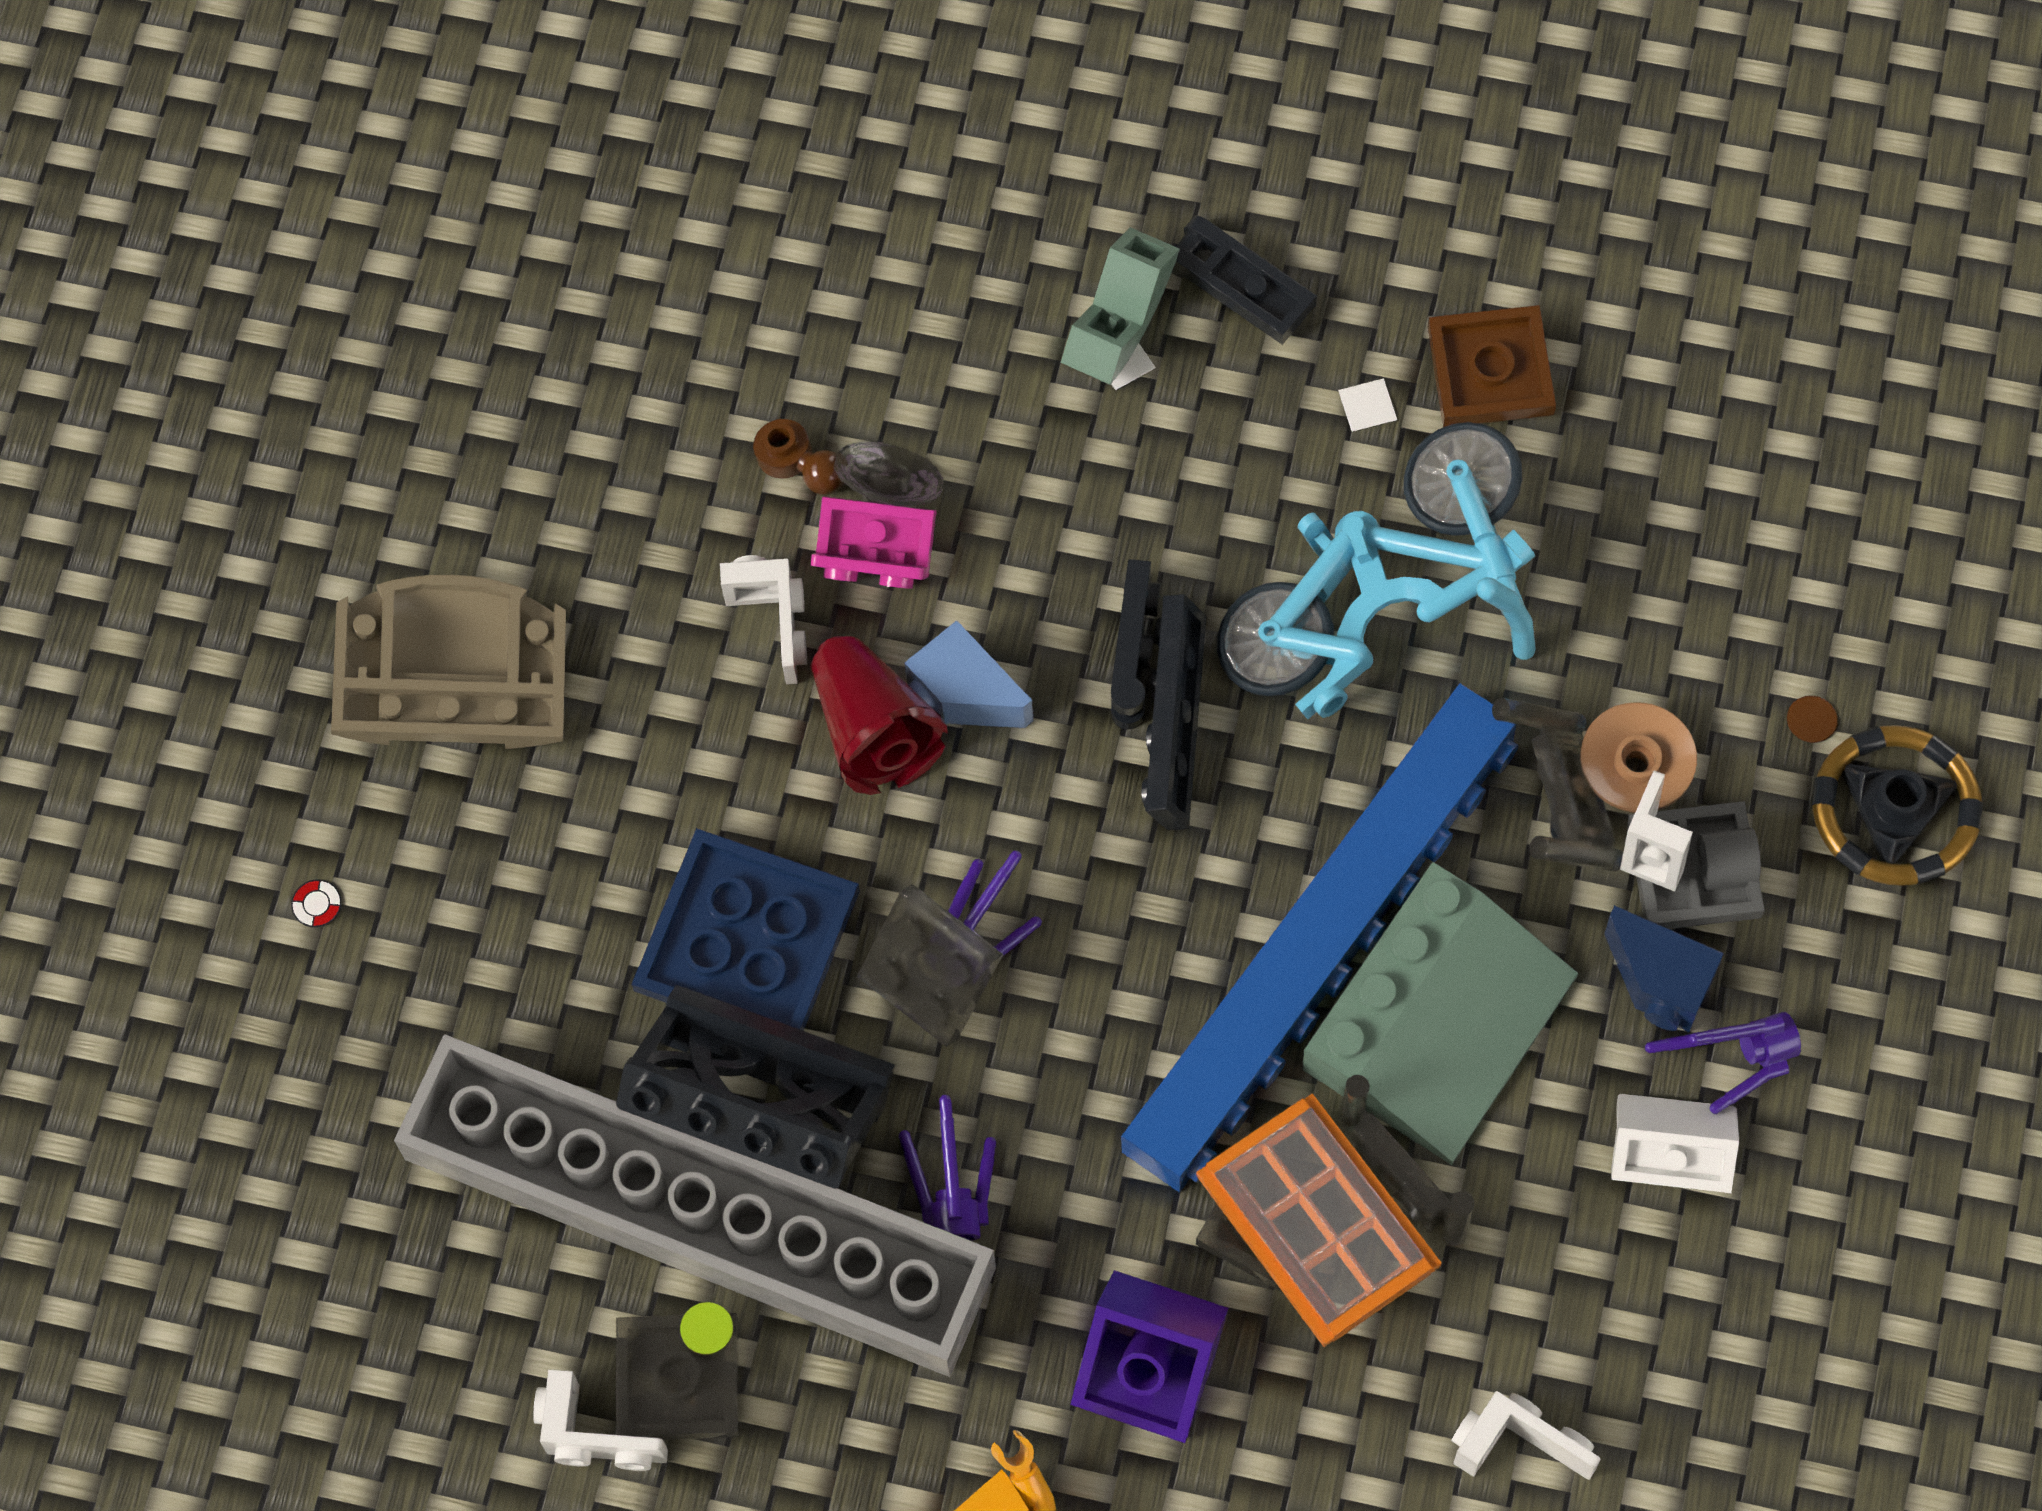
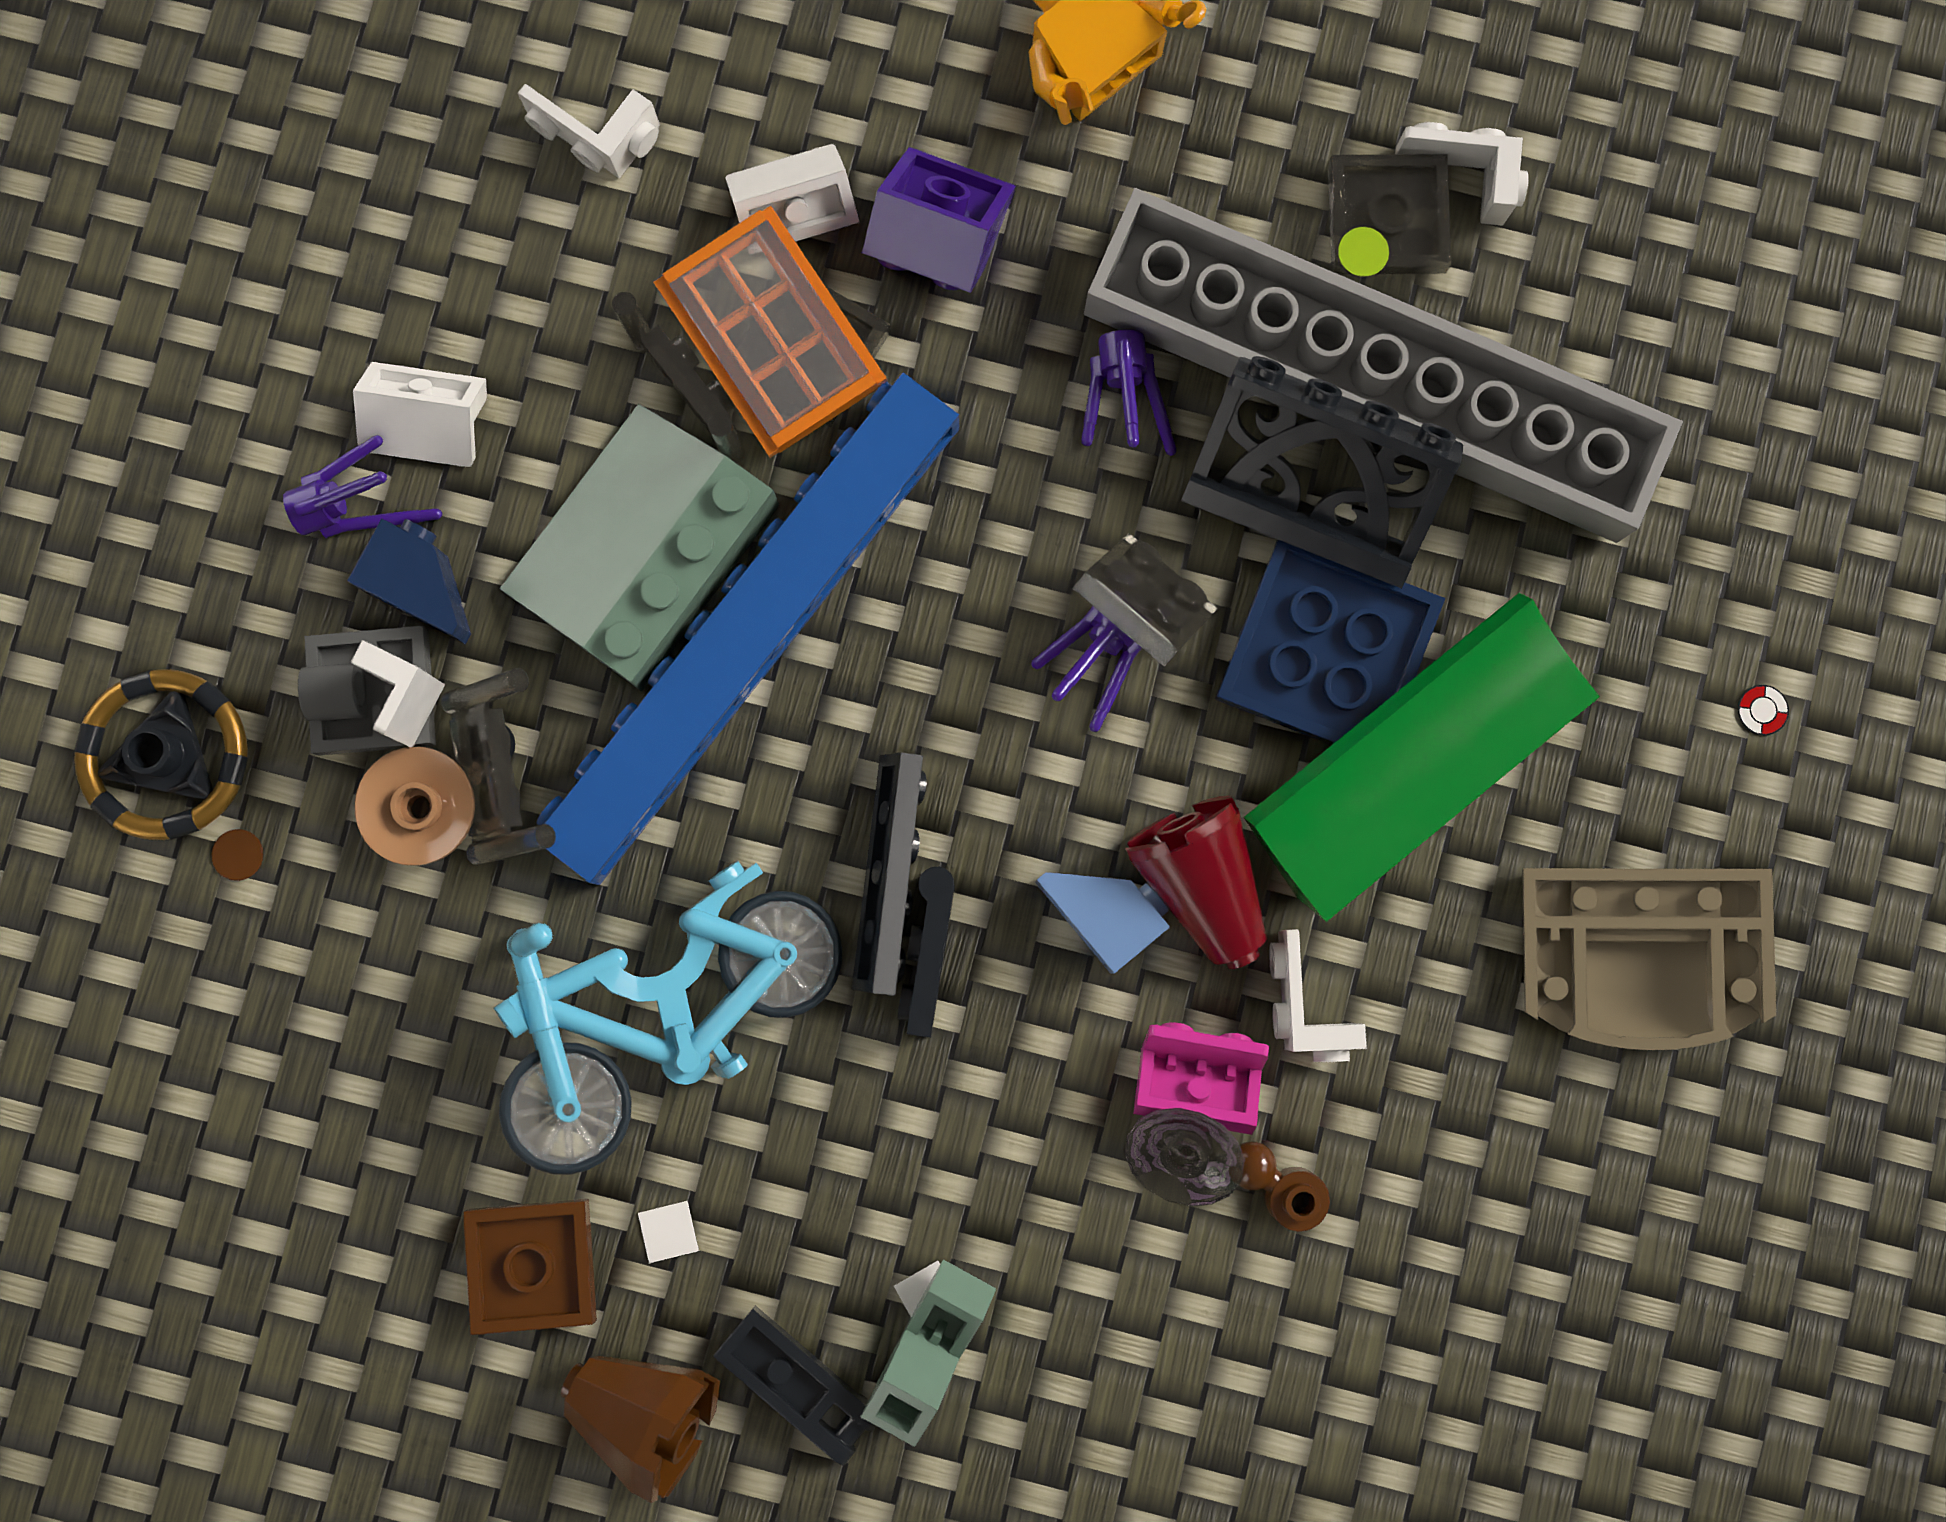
camera: 175 degrees right, 15 degrees up
none -> reddish brown cone [561,1356,720,1503]
none -> white panel [725,144,859,255]
none -> green arch [1243,593,1600,922]

